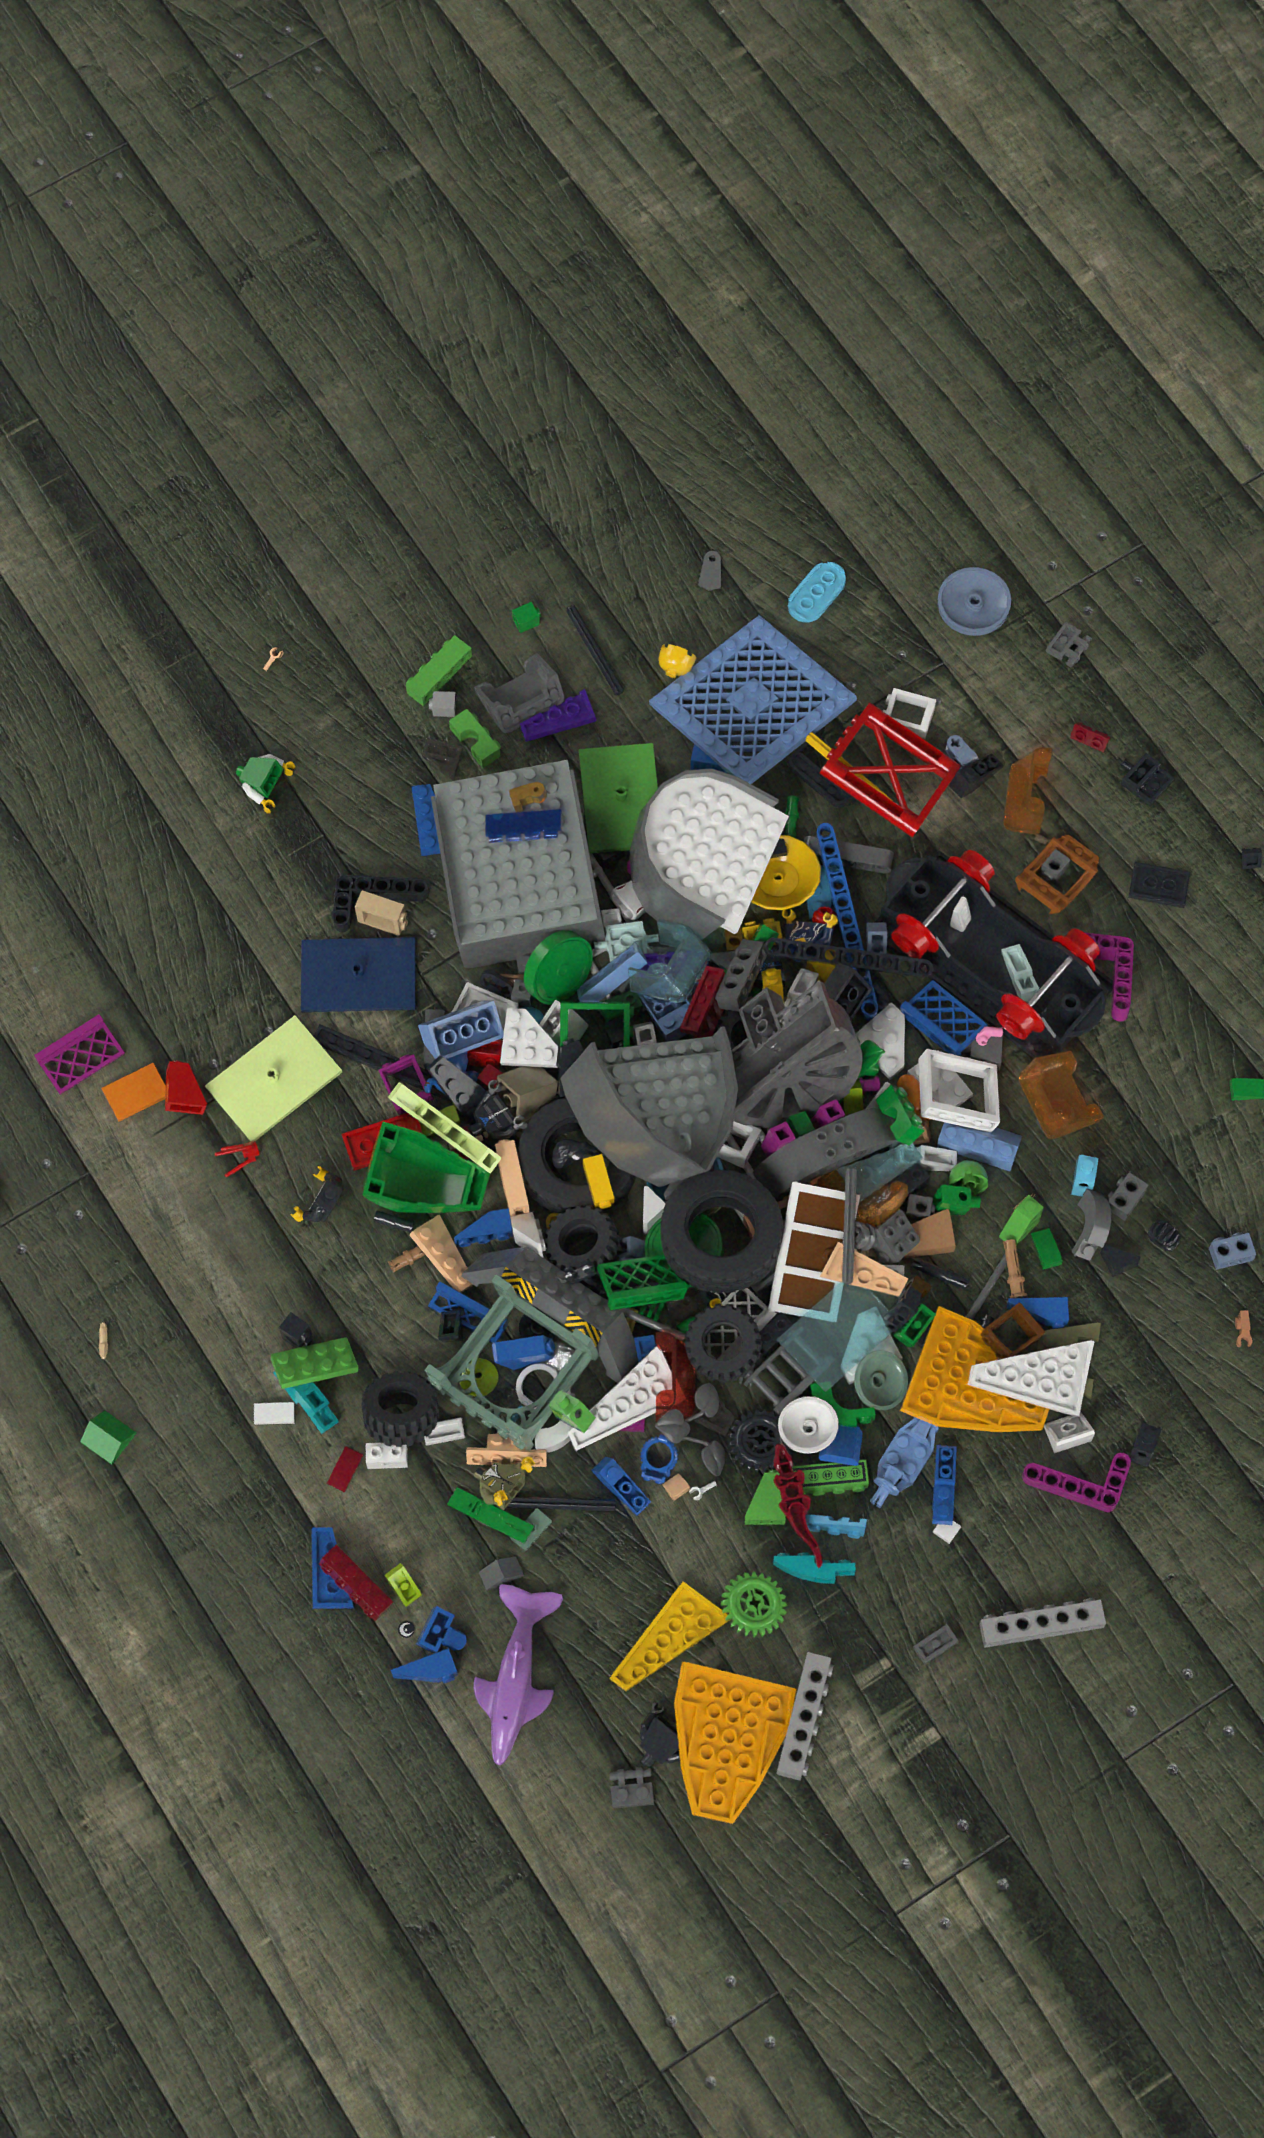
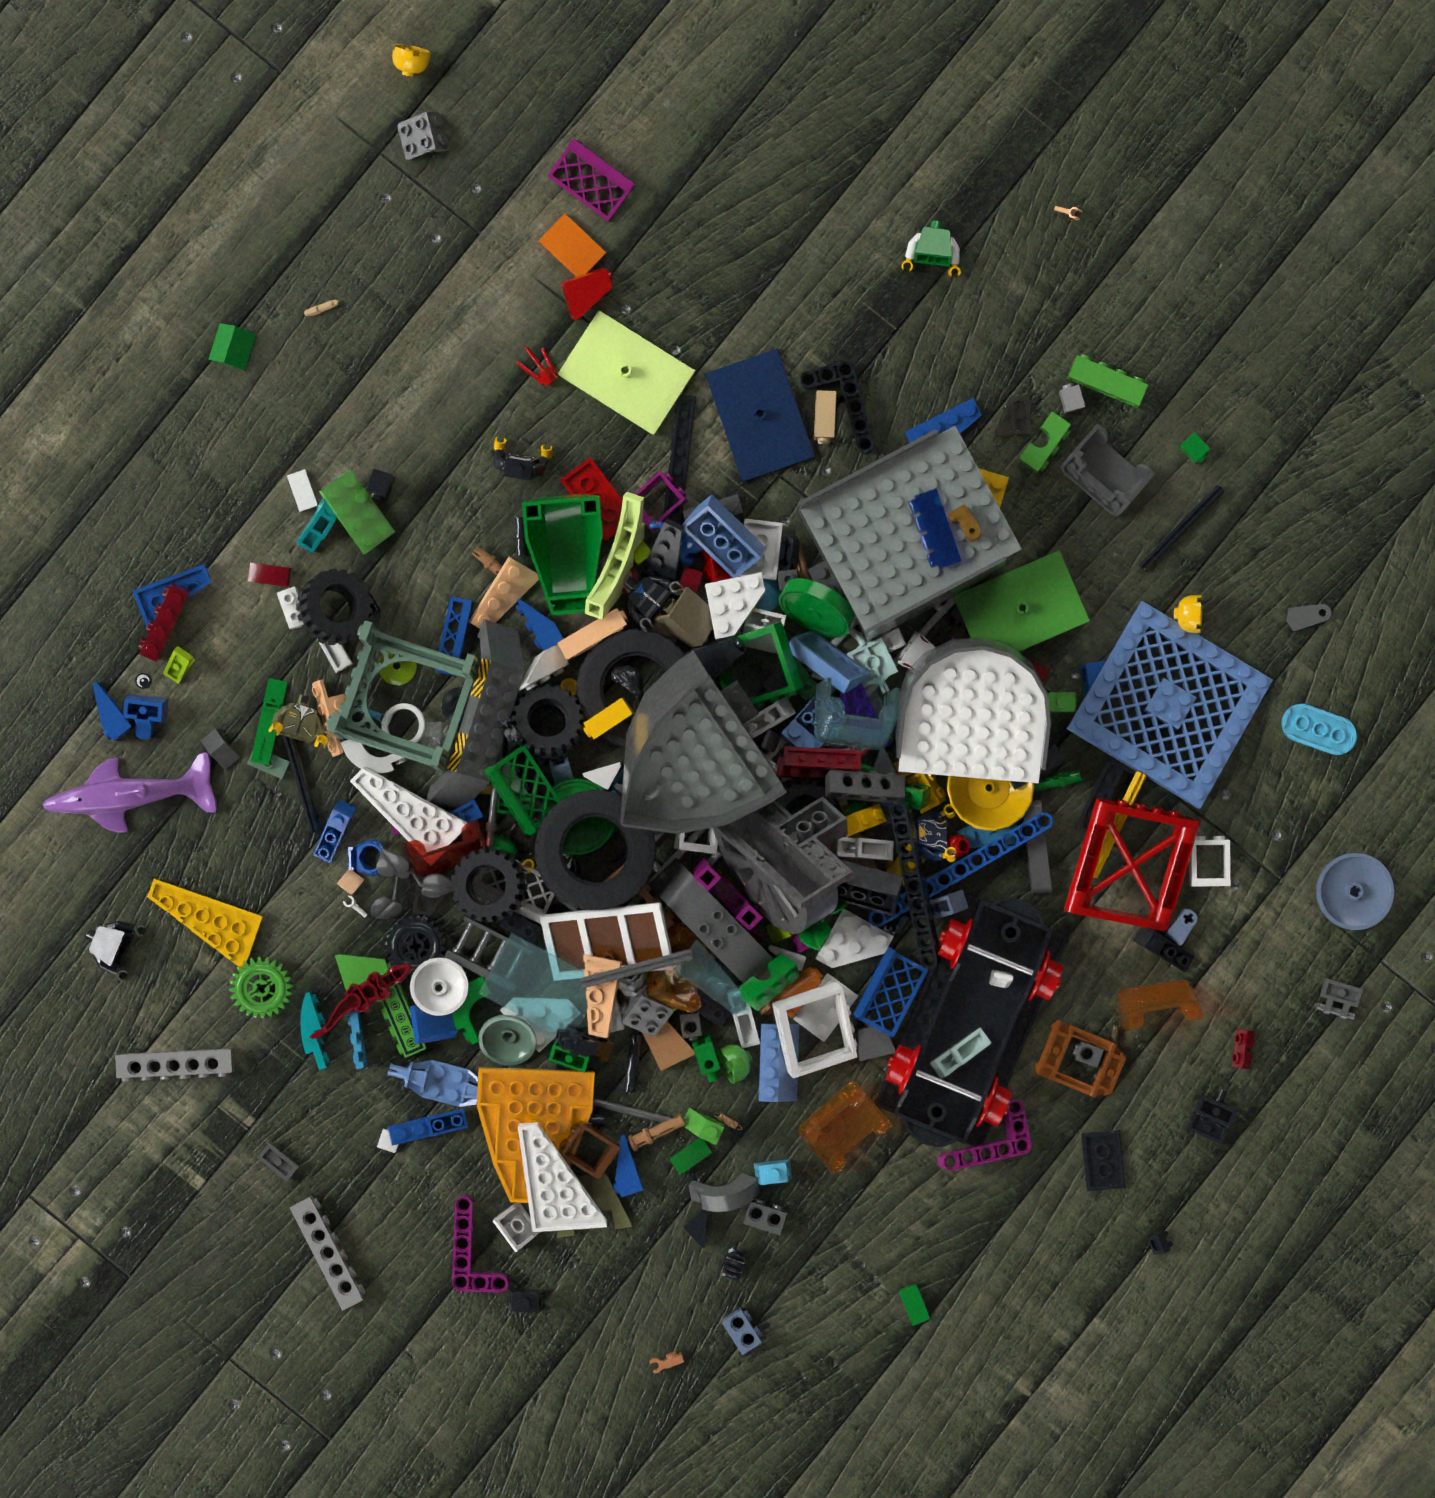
camera: 70 degrees right, 20 degrees up
black slope [438,1310,463,1343] -> none
blue slope [492,1335,555,1370] -> none
dark purple wing [520,689,596,742] -> none
bright green torso [549,1390,596,1433] -> none
dark grey plate [609,1767,654,1808] -> none
light orange piece [674,1662,796,1824] -> none
green brick [785,1111,815,1139] -> none
bright pink arm [976,1026,1003,1046] -> none

